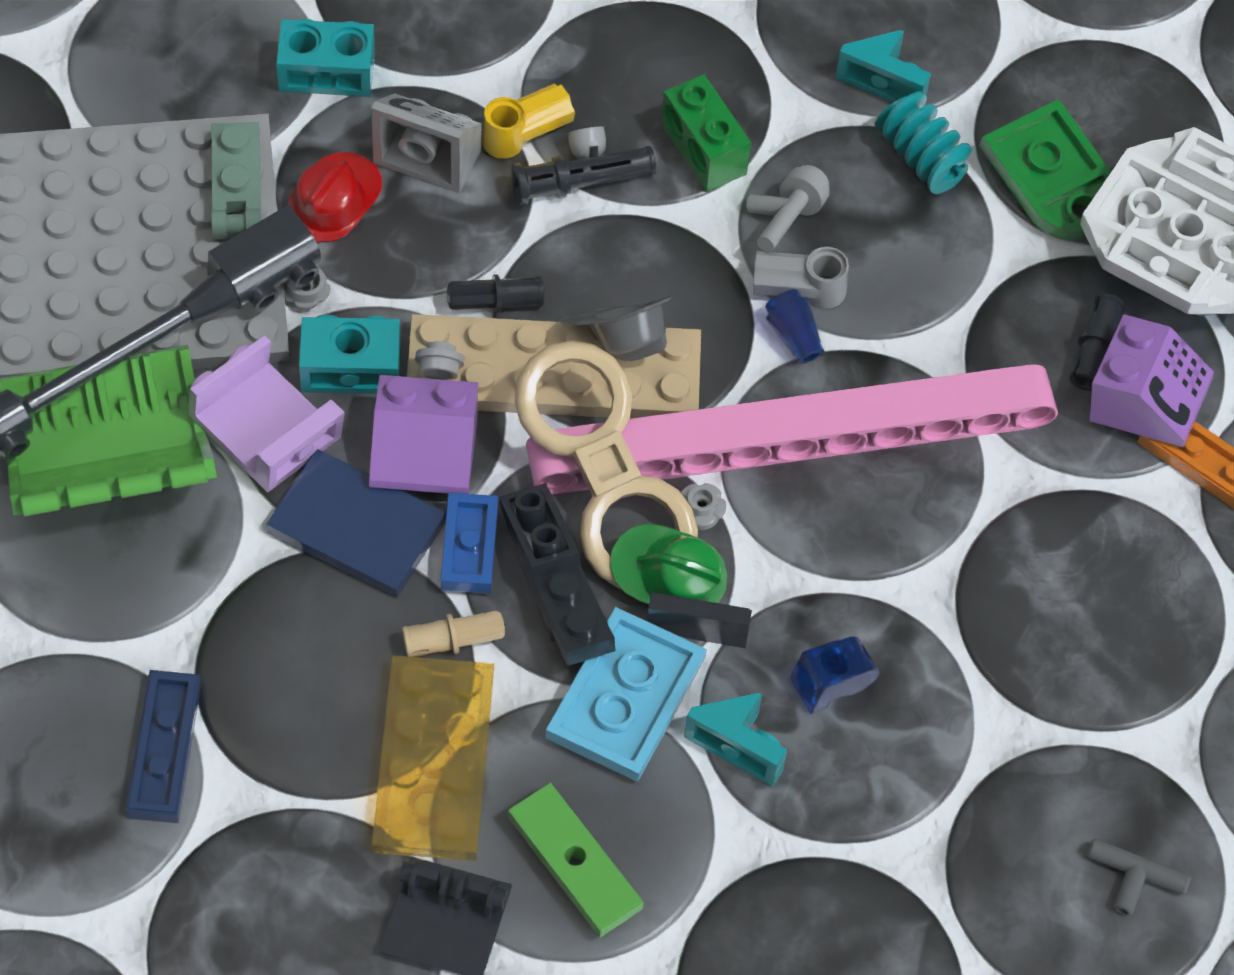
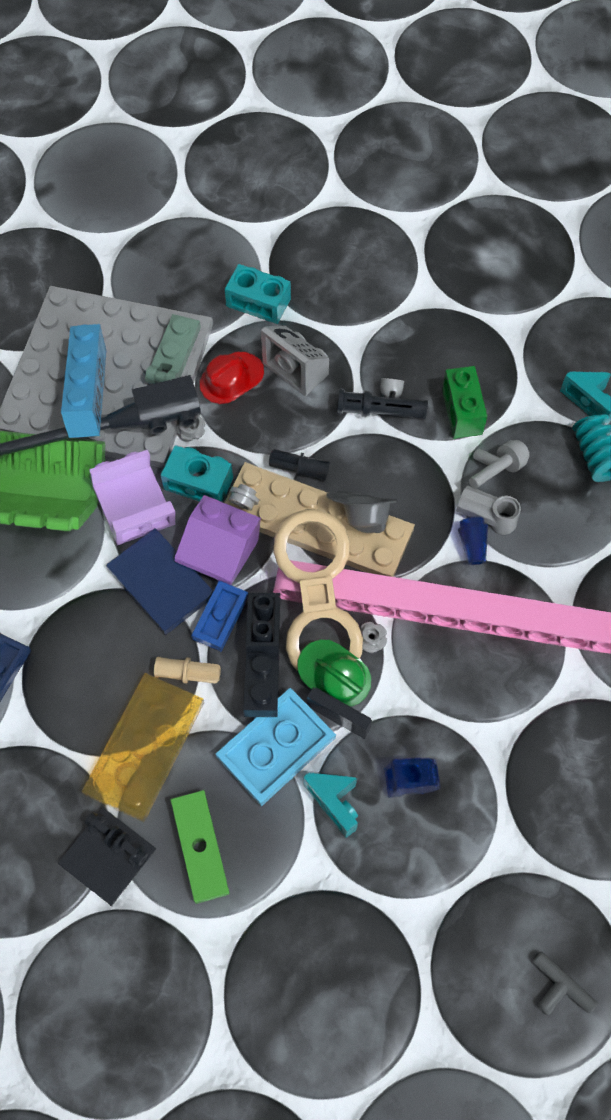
camera: 25 degrees right, 5 degrees up
yellow piece [482,84,575,159] -> none
none -> dark azure brick [61,324,107,438]

